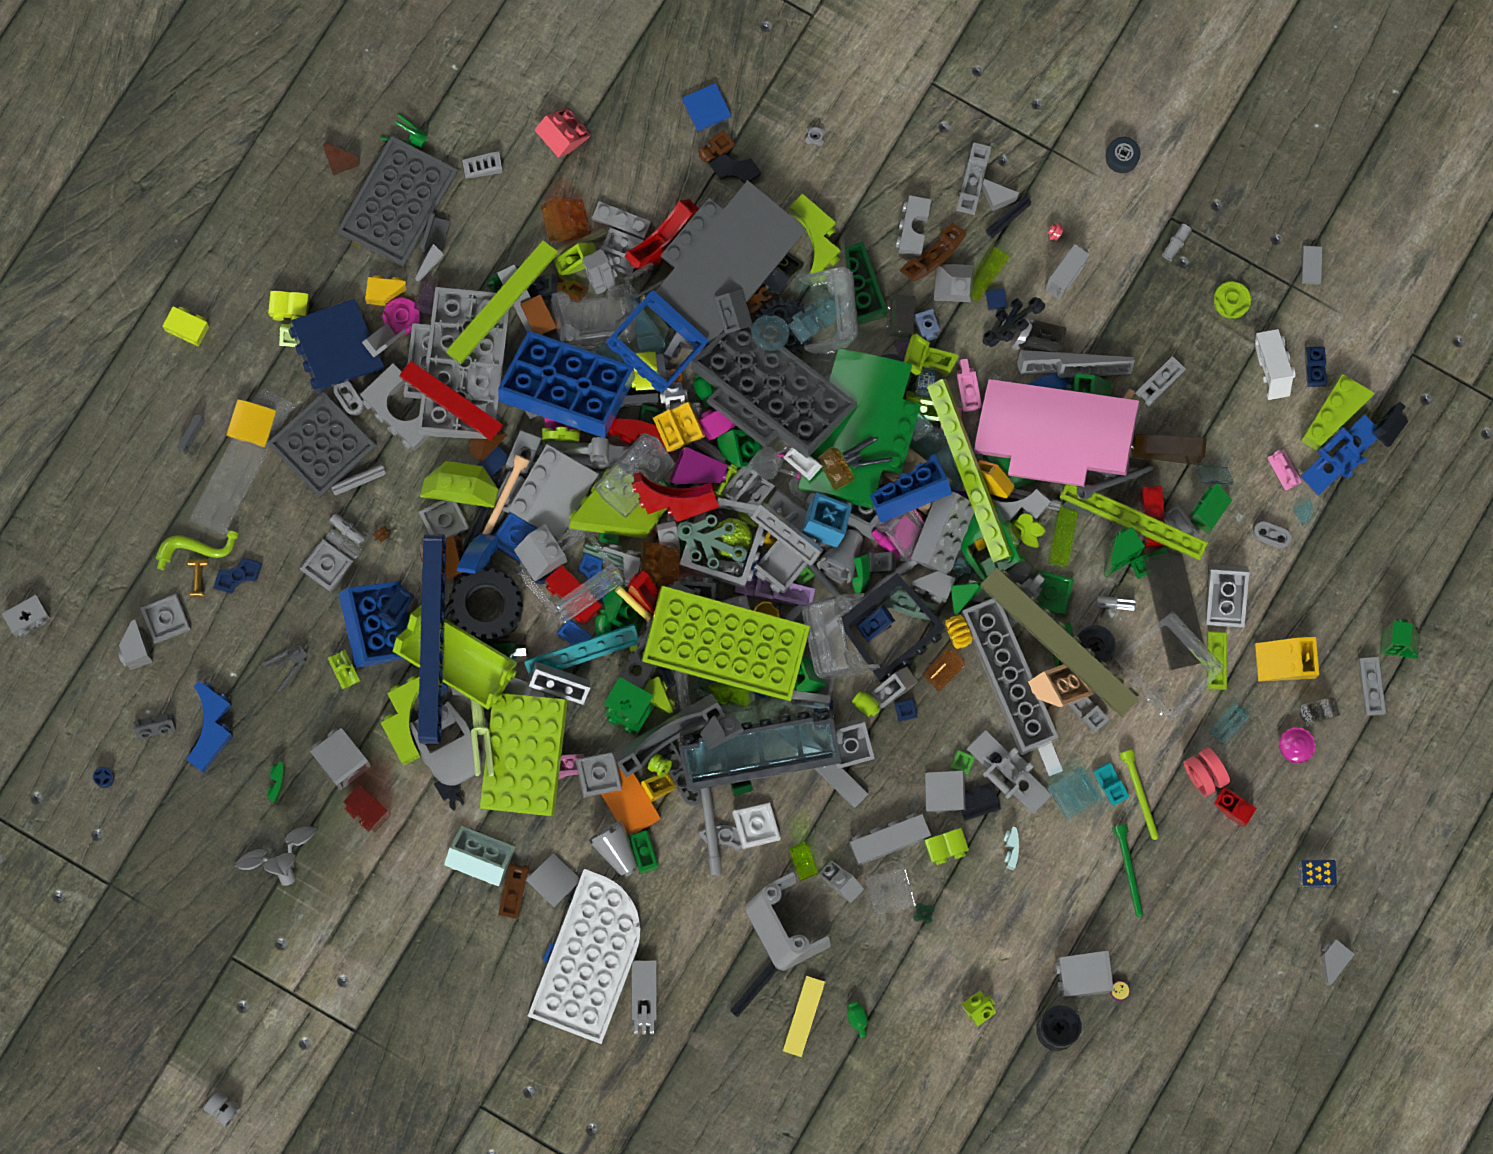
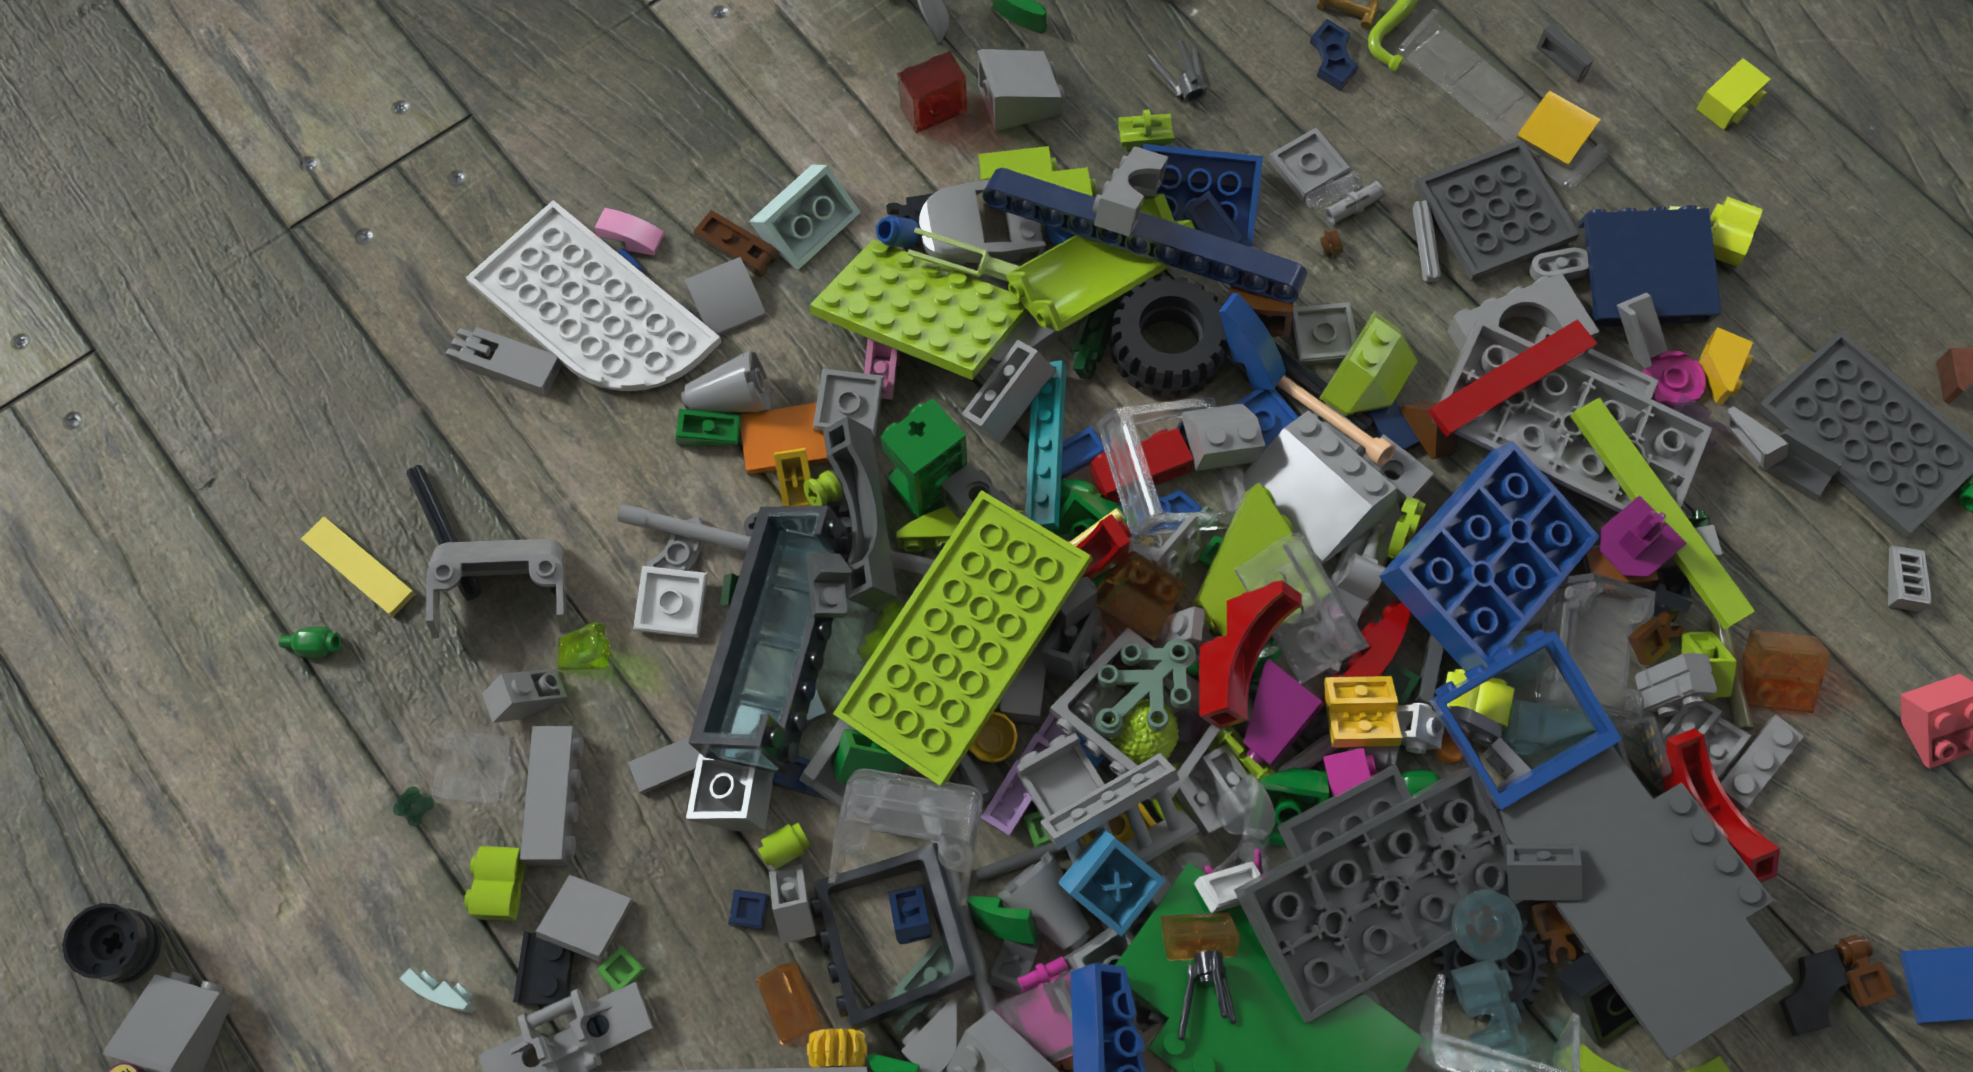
camera: 120 degrees right, 10 degrees down
lime brick [961,991,996,1027] -> none
none -> bright pink slope [595,208,664,256]
none -> blue brick [876,215,920,249]
none -> light grey arch [1092,146,1168,236]
none -> magenta piece [1600,495,1687,578]

